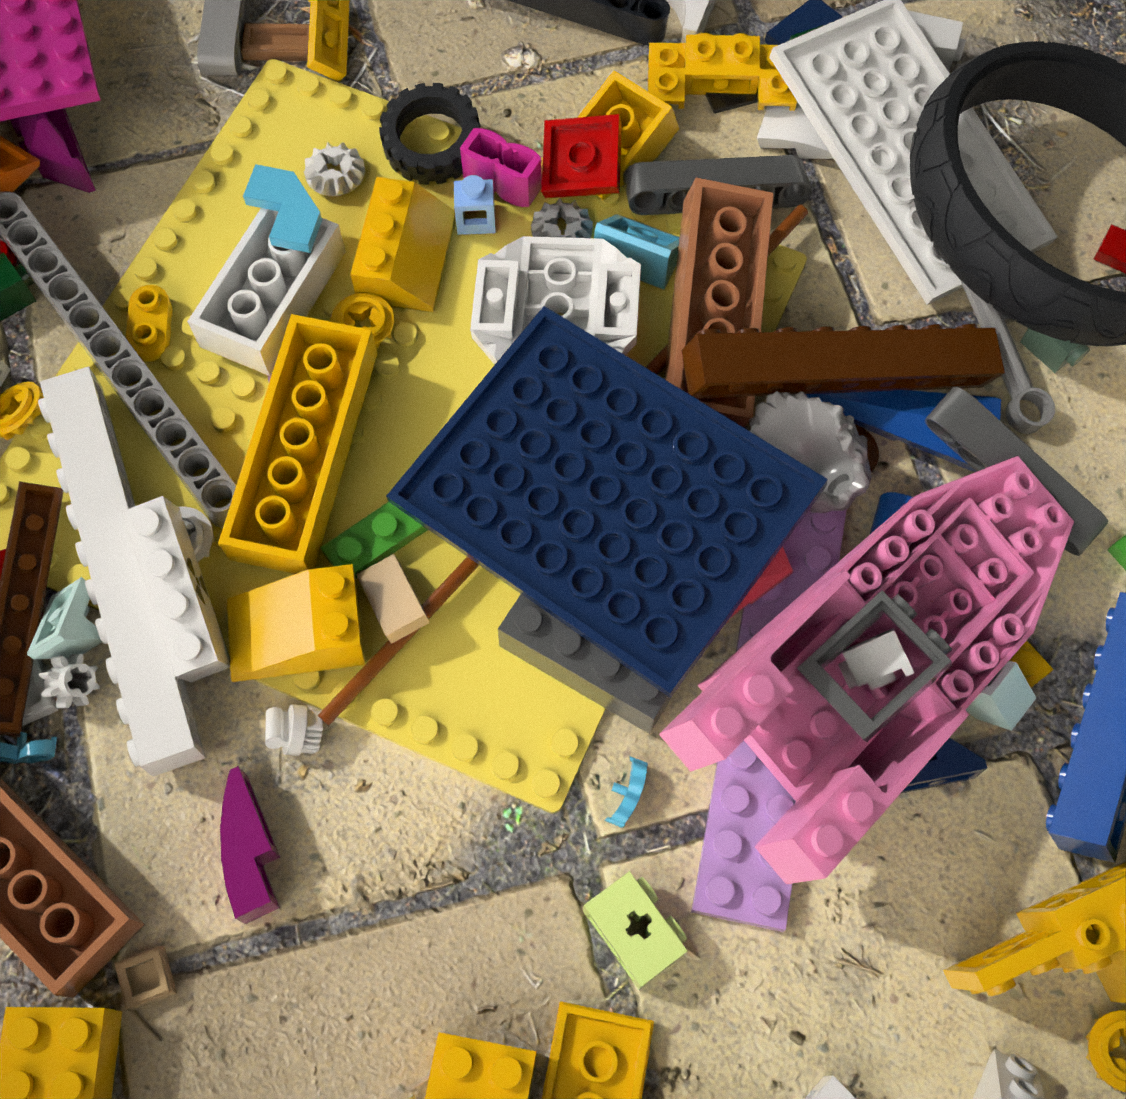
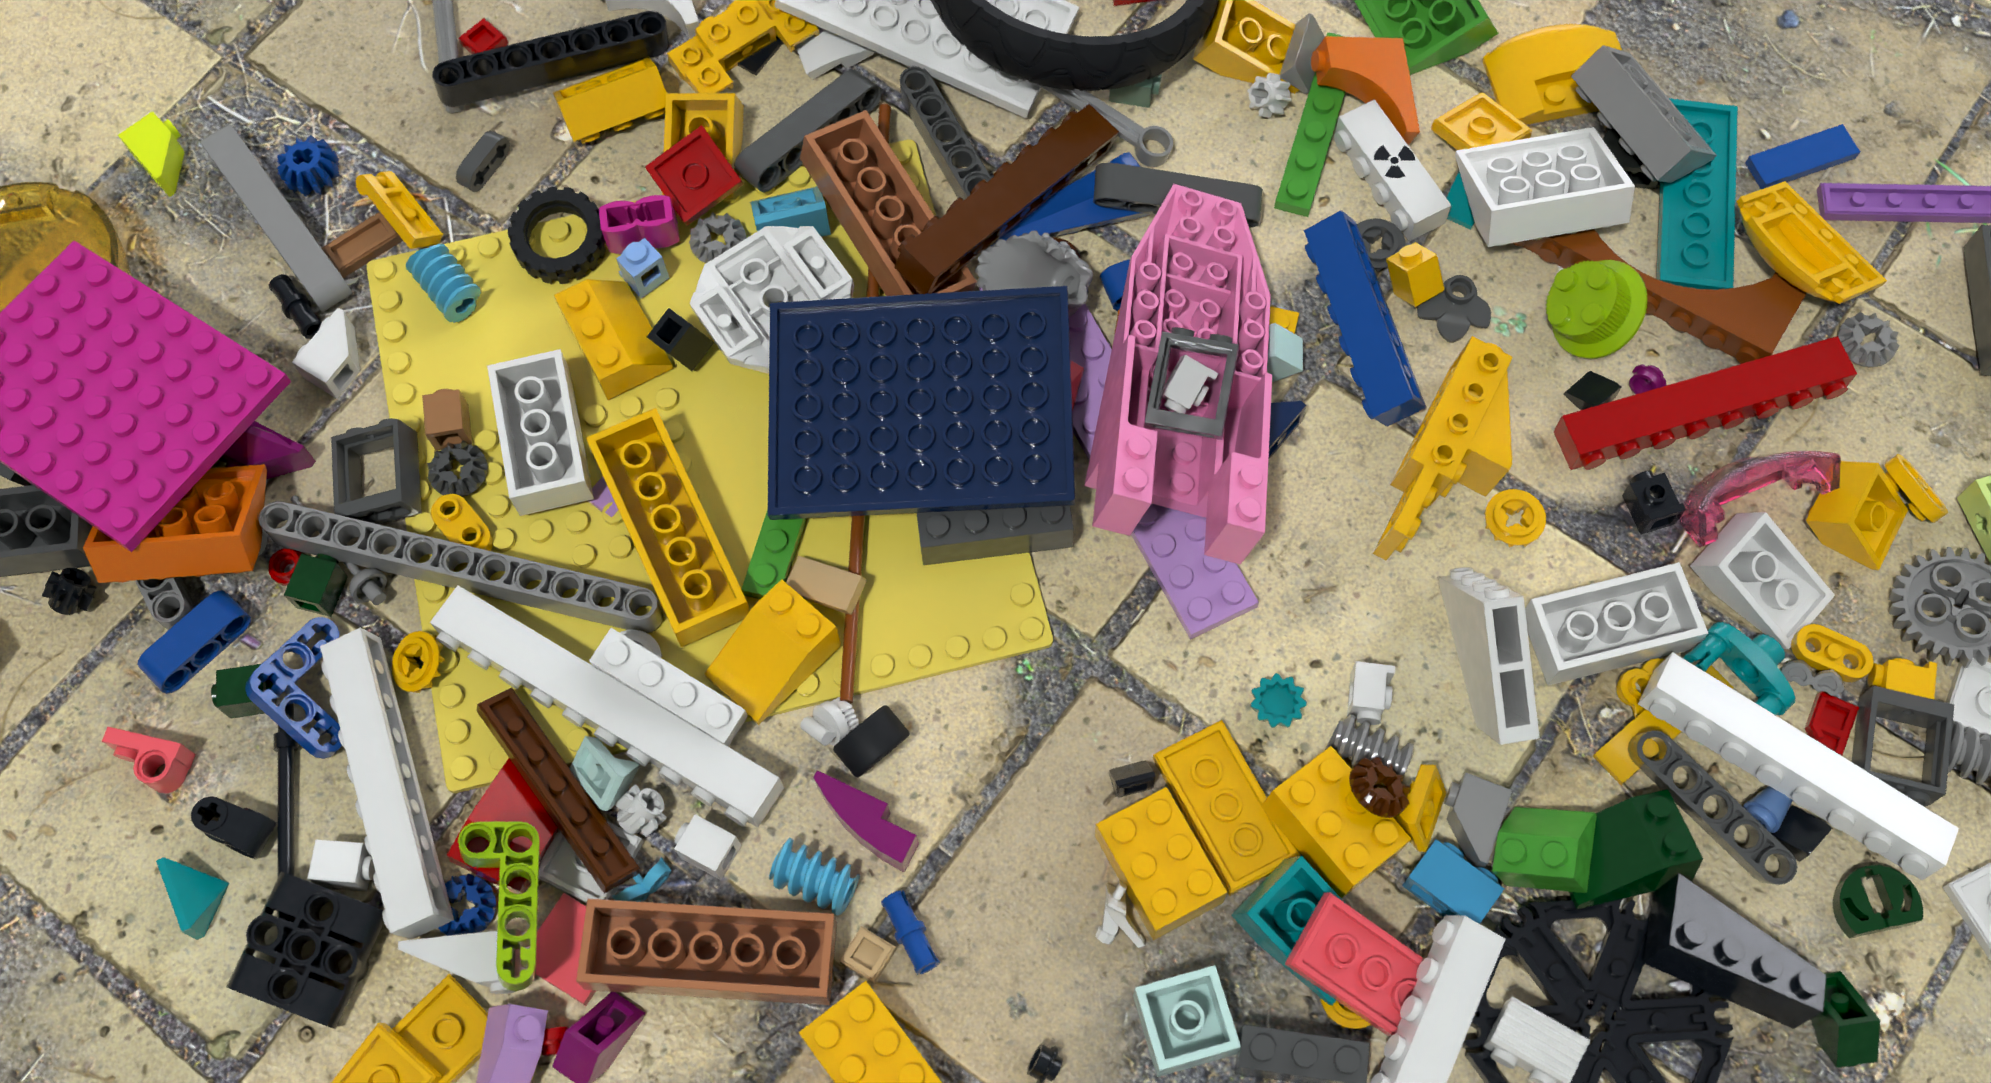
camera: 35 degrees left, 0 degrees up
medium azure tile [243,164,322,253] -> none
white gear [304,142,365,196] -> none
yellow gear [330,293,395,349] -> none
yellowish green brick [583,871,687,990] -> none
medium azure piece [604,756,648,828] -> none
none -> black pin [269,274,322,339]
none -> light grey sword [291,496,387,605]
none -> white slope [292,308,360,399]
none -> dark grey window [331,418,422,524]
none -> medium azure piece [406,244,481,323]
none -> medium nougat brick [422,389,472,450]
none -> dark grey gear [427,441,488,497]
none -> dark grey beam [456,130,510,192]
none -> yellow slope [552,57,667,143]
none -> black brick [647,308,714,371]
none -> white brick [674,814,741,880]
none -> medium azure piece [769,838,860,916]
none -> black tyre [833,705,910,777]
none -> blue pin [881,891,940,975]
none -> dark grey beam [899,66,992,199]
none -> black slope [1109,761,1156,798]
none -> teal piece [1250,673,1307,728]

